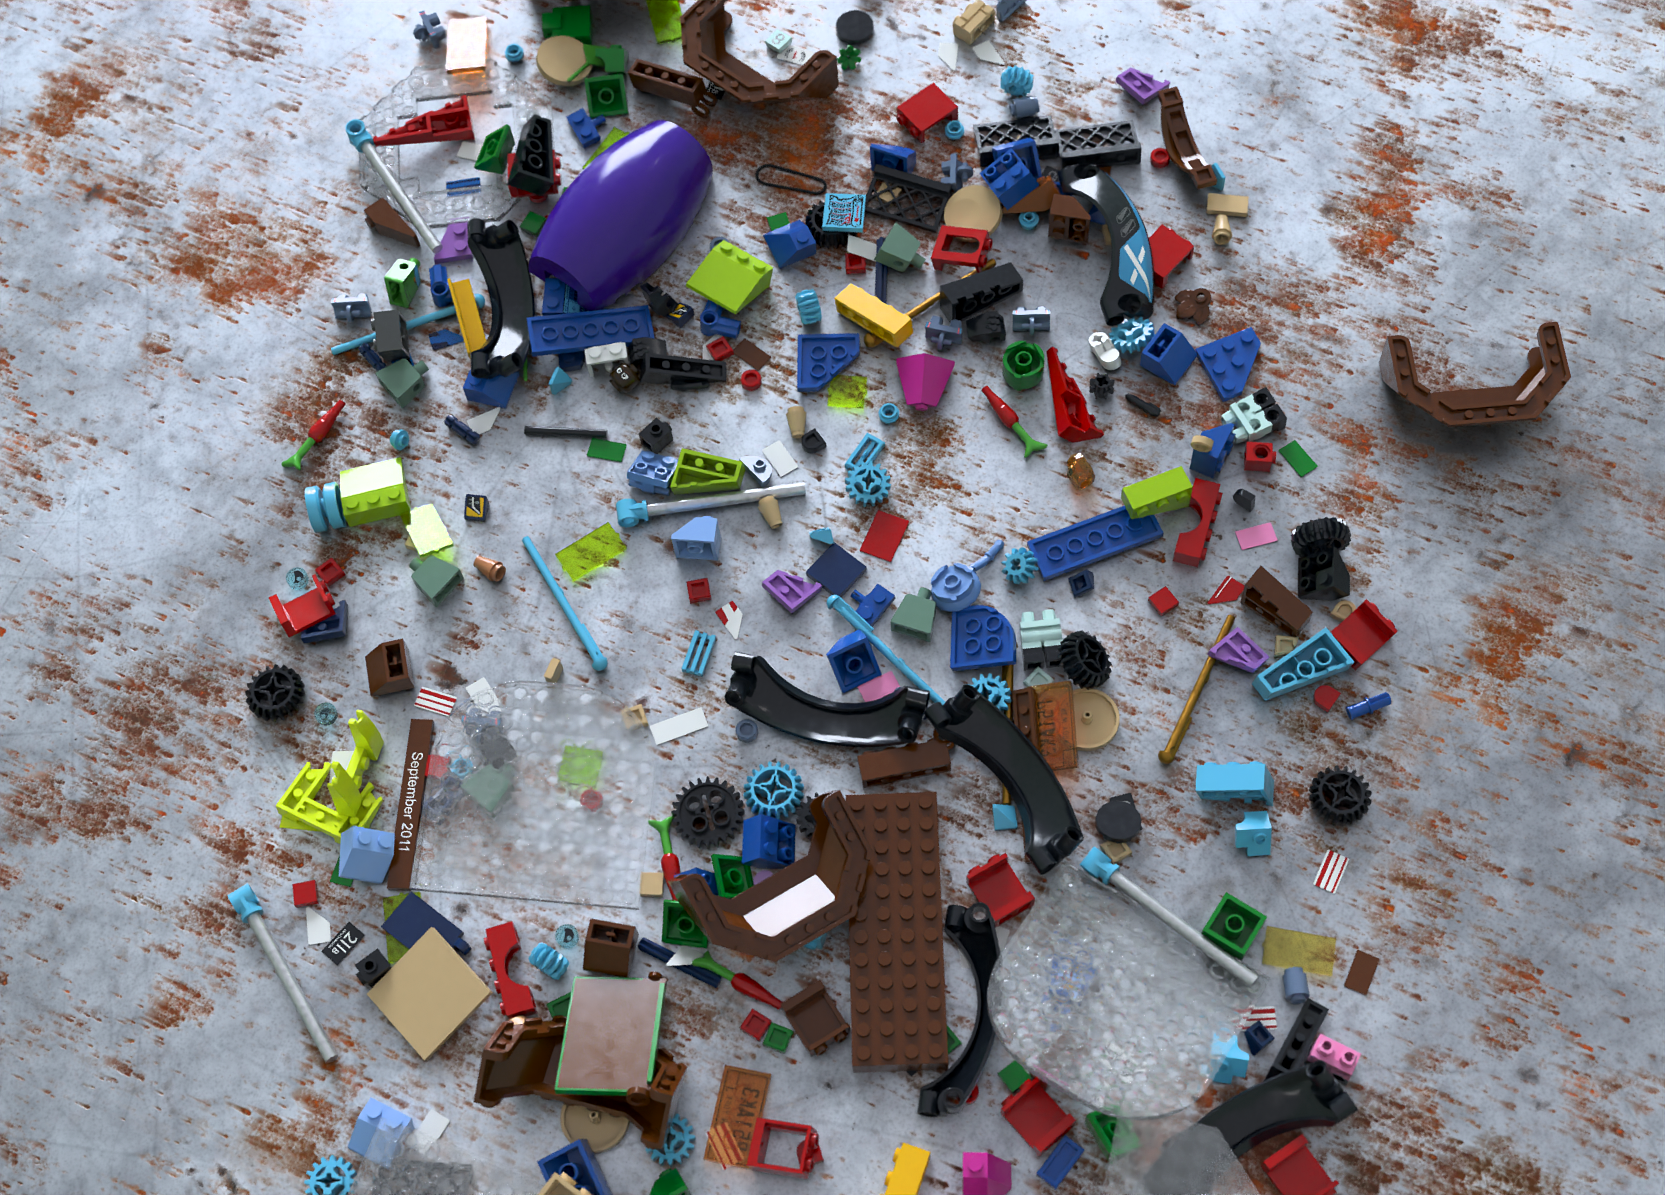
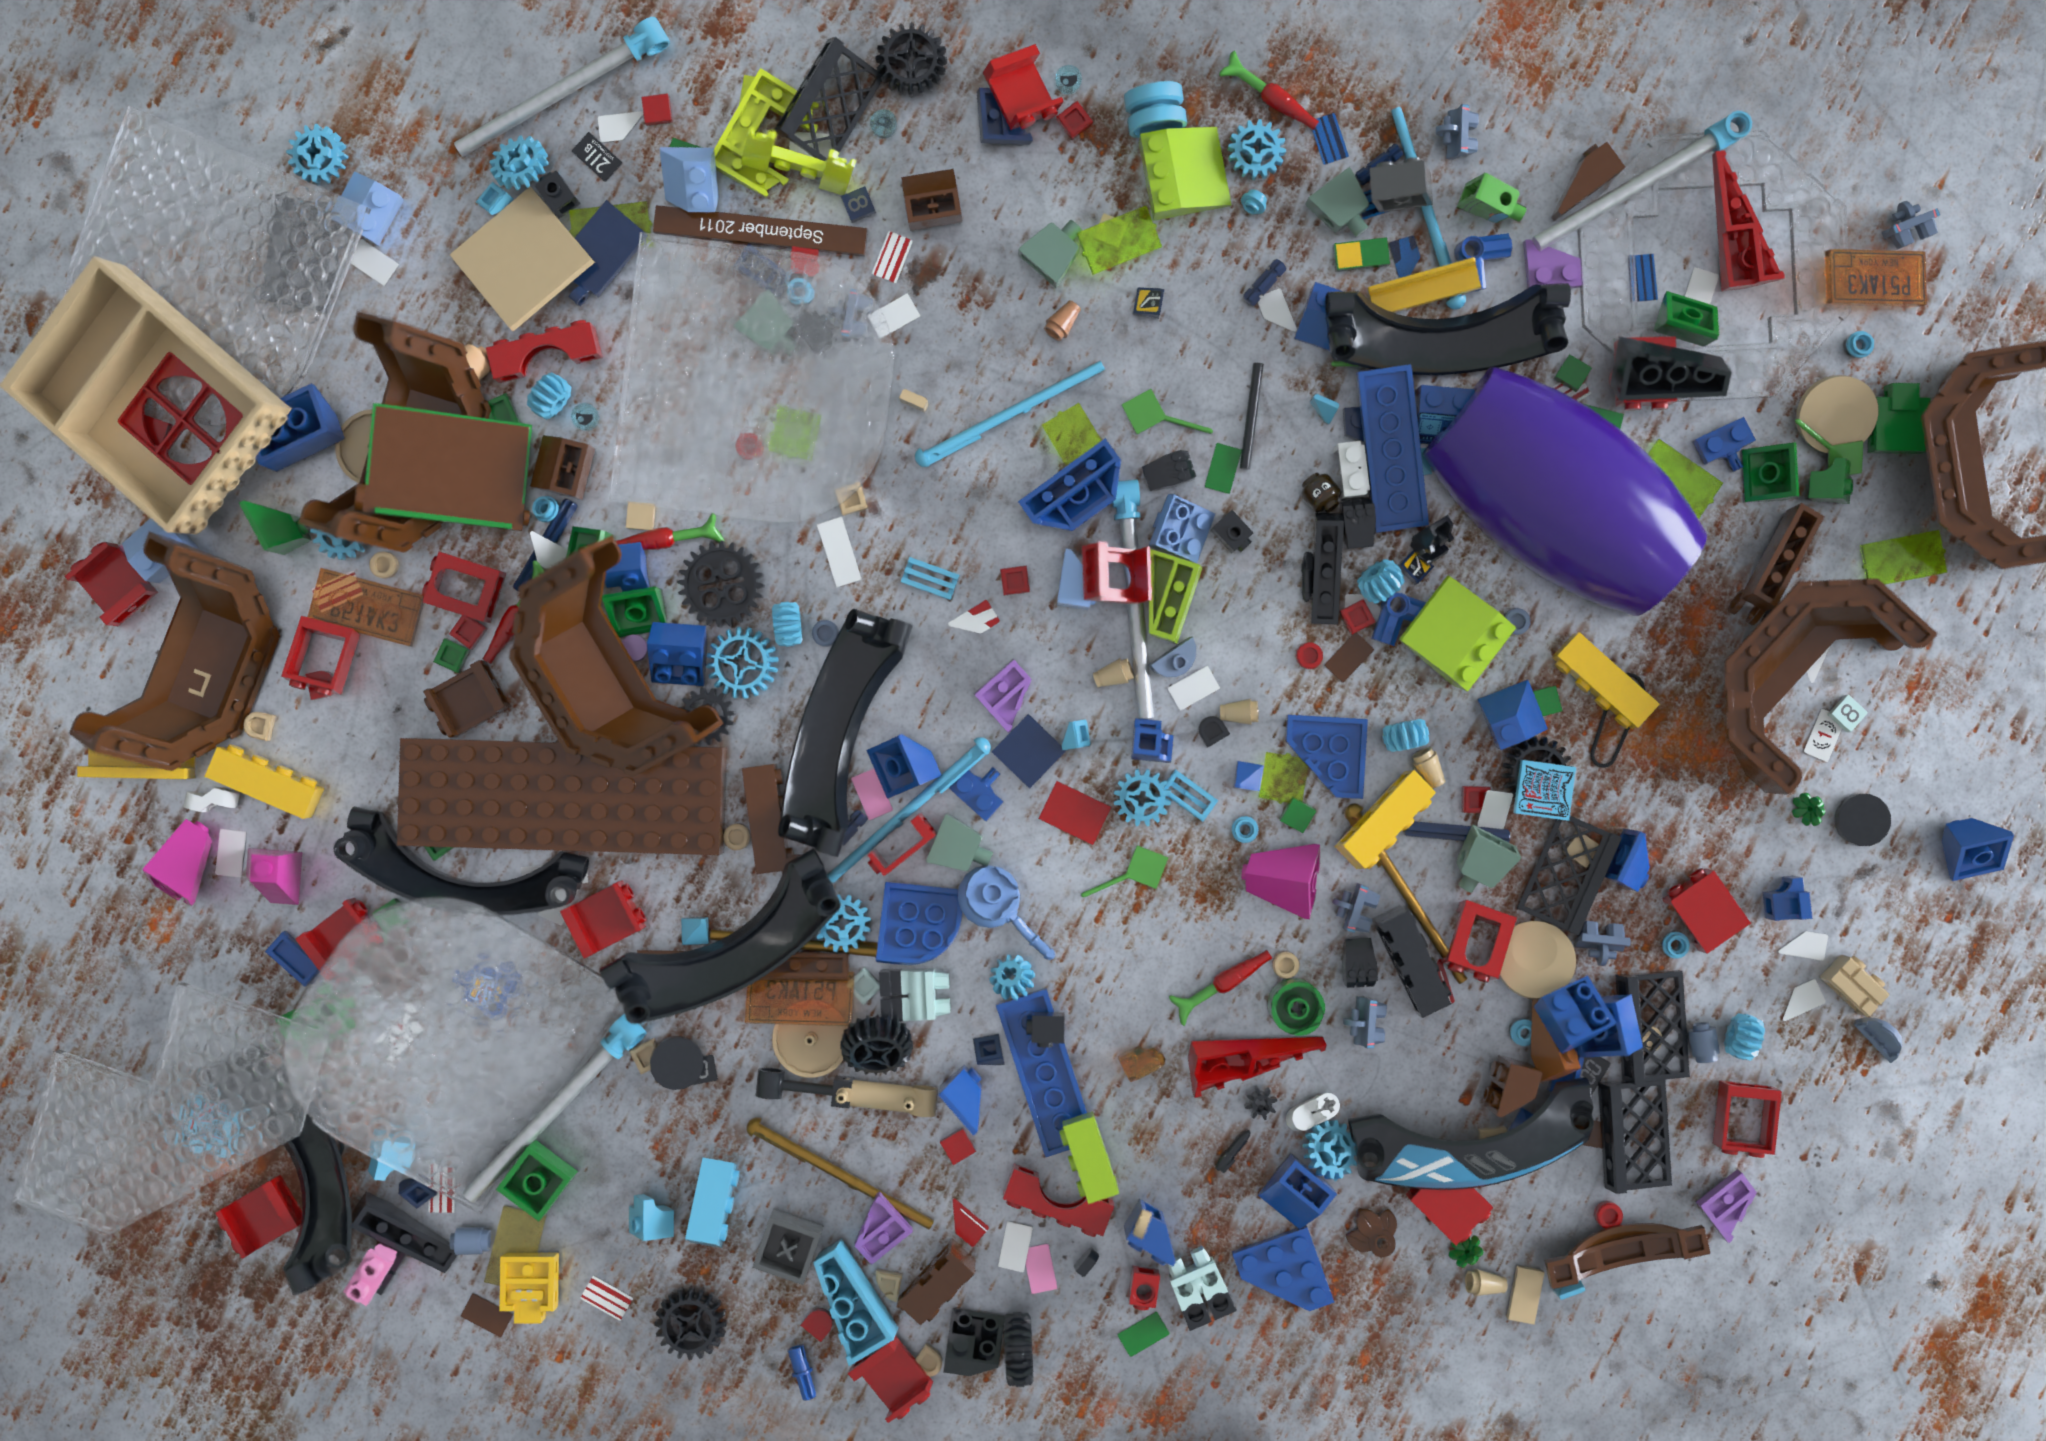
camera: 85 degrees right, 25 degrees up
none -> tan tile [369,551,399,579]
none -> red panel [422,551,507,623]
none -> medium azure slope [476,182,514,215]
none -> medium azure gear [489,135,549,190]
none -> yellow piece [499,1252,559,1324]
none -> medium azure plate [532,496,559,523]
none -> tan tile [723,823,751,850]
none -> dark grey brick [752,1209,824,1285]
none -> tan piece [755,1067,938,1117]
none -> medium azure gear [772,601,803,647]
none -> black fence [774,37,882,161]
none -> dark blue tile [841,186,876,223]
none -> red panel [867,813,937,876]
none -> slope [938,1065,982,1136]
none -> white sticker [998,1221,1033,1272]
none -> blue wedge [1018,438,1121,531]
none -> black brick [1026,1012,1065,1048]
none -> bright green piece [1081,845,1168,898]
none -> red panel [1082,541,1152,604]
none -> bright green piece [1122,389,1213,434]
none -> blue brick [1131,718,1174,763]
none -> black hand [1142,450,1197,491]
none -> medium azure gear [1227,119,1286,180]
none -> blue slope [1233,761,1264,791]
none -> tan tile [1272,951,1299,979]
none -> green tile [1279,796,1316,833]
none -> clear blue sticker [1313,113,1349,165]
none -> green tile [1333,237,1390,272]
none -> medium azure gear [1357,559,1405,604]
none -> tan cone [1412,747,1446,788]
none -> green plant [1449,1235,1483,1268]
none -> yellow brick [1551,632,1660,729]
none -> red window [1712,1080,1782,1158]
none -> blue brick [1762,875,1813,921]

